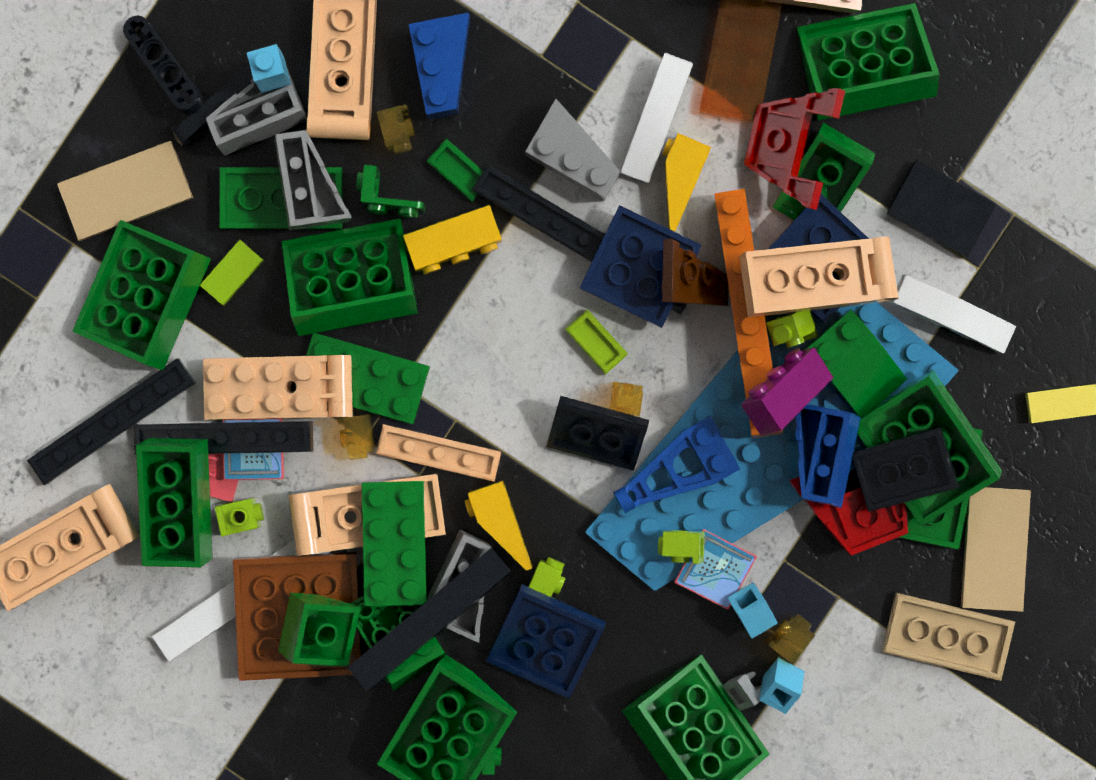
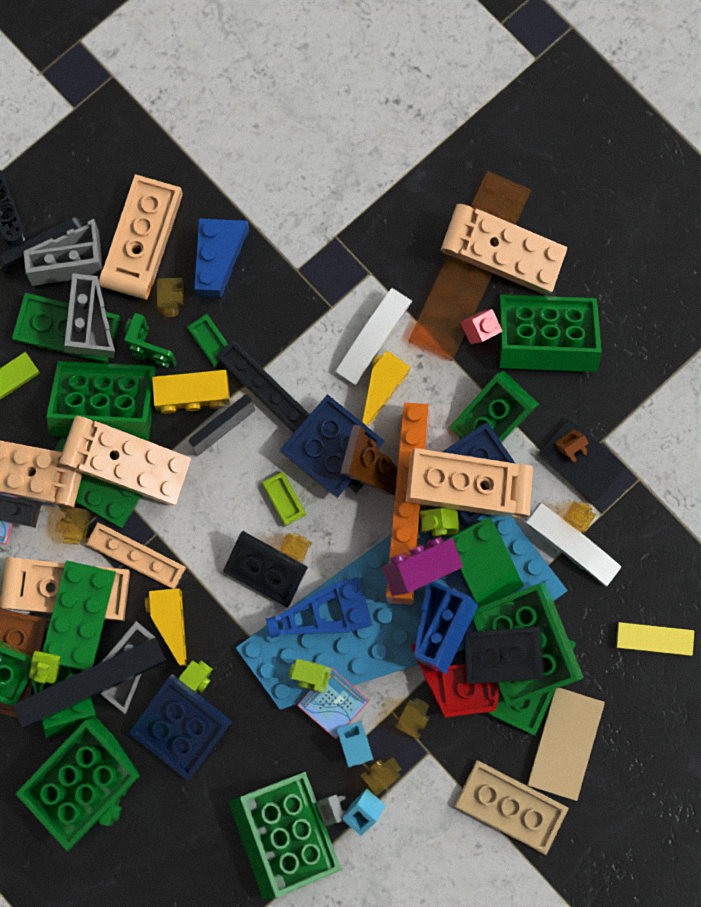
camera: 15 degrees right, 10 degrees down
medium azure brick [247,44,291,93] -> none
light grey wedge [525,99,620,201] -> none
red wing [744,88,845,210] -> none
none -> lime tile [29,651,61,684]
none -> light nougat hinge [58,416,191,506]
none -> black tile [188,394,255,456]
none -> clear yellow brick [395,698,429,739]
none -> coral brick [460,309,502,344]
none -> dark orange tile [554,429,589,462]
none -> clear yellow brick [563,501,596,534]

